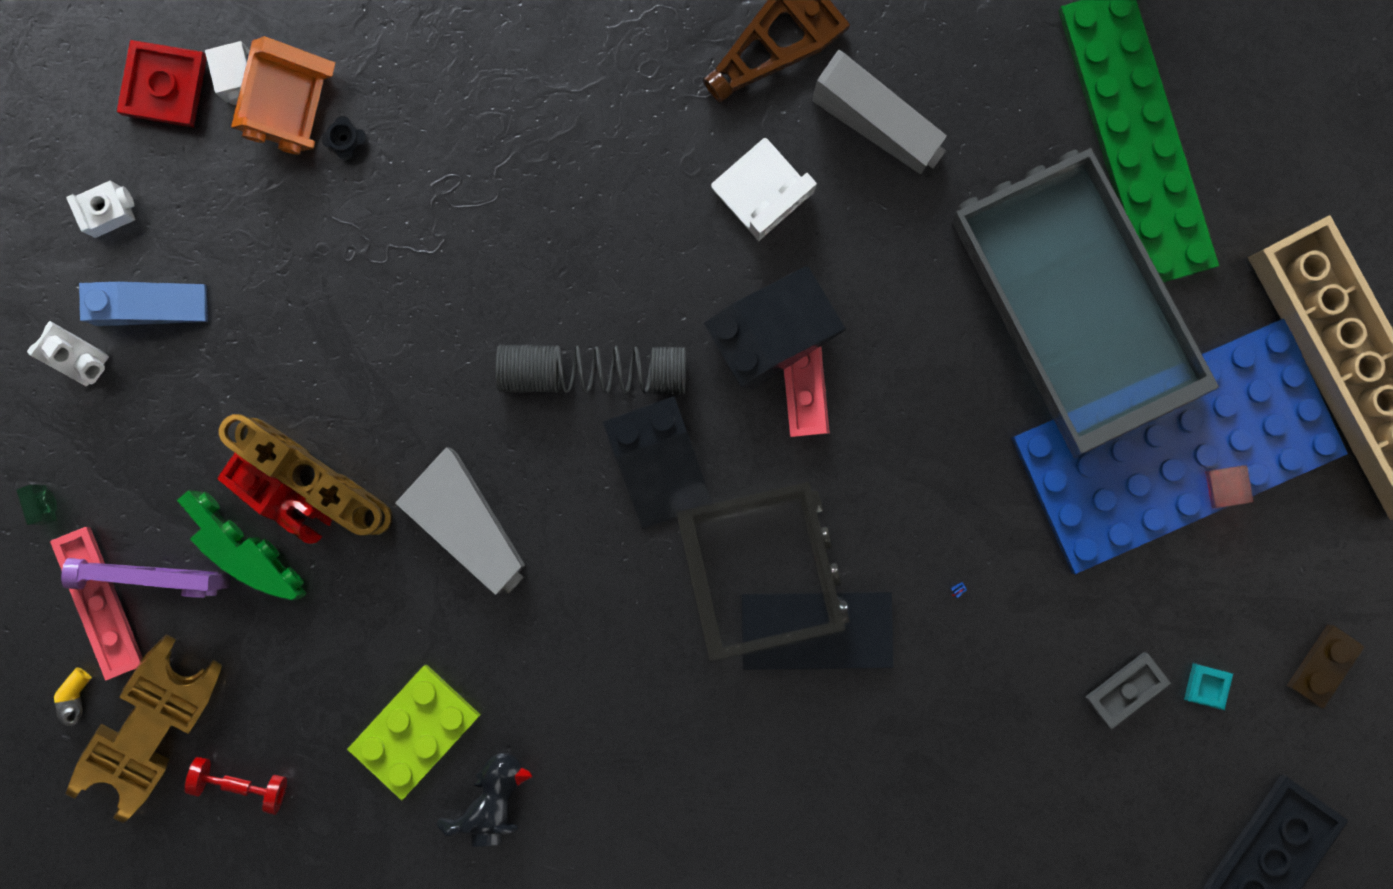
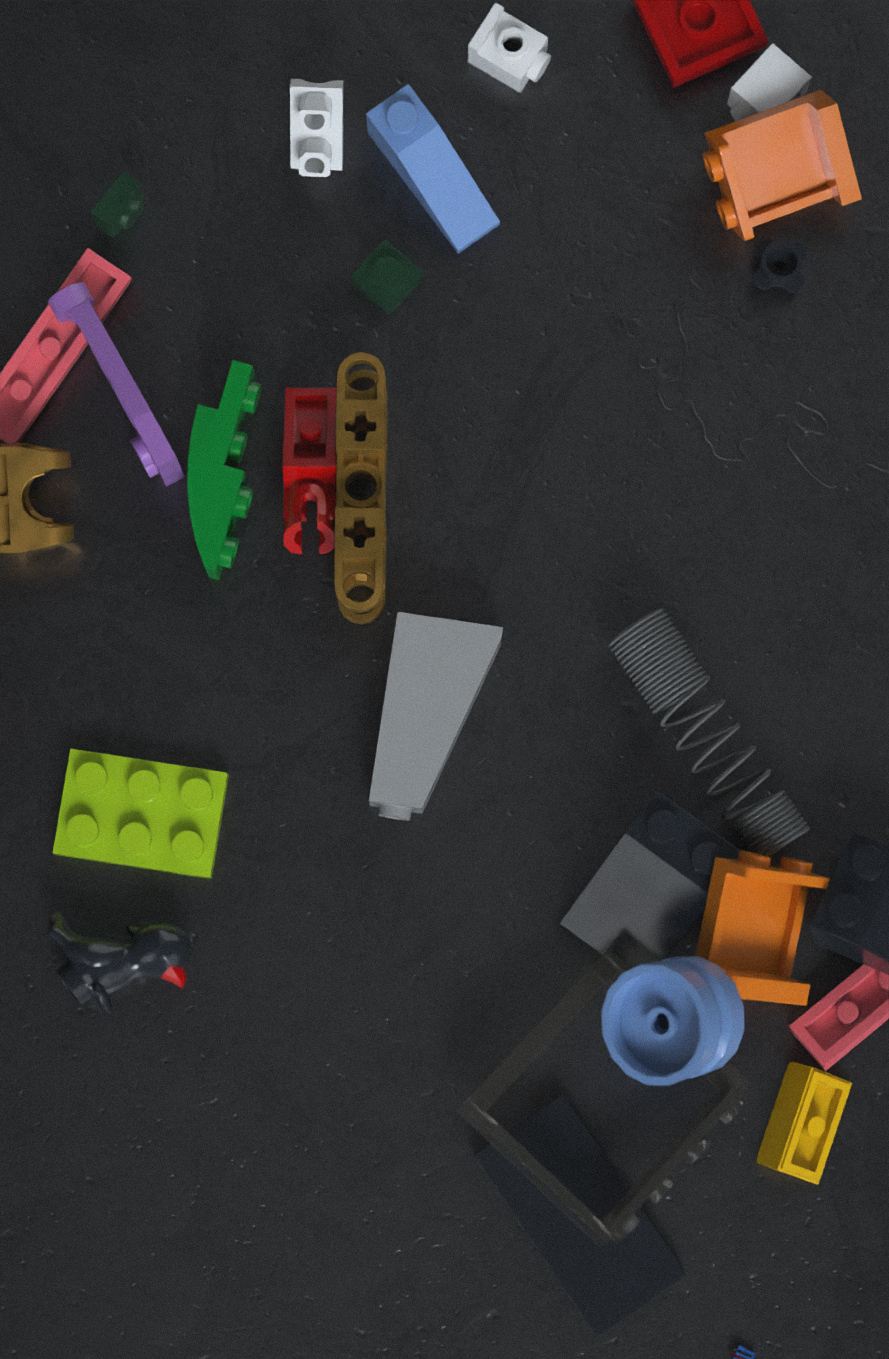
camera: 55 degrees right, 5 degrees down
none -> clear green plate [350,239,424,315]
none -> medium blue wheel [601,956,745,1086]
none -> orange panel [695,851,830,1006]
none -> yellow slope [756,1062,852,1185]

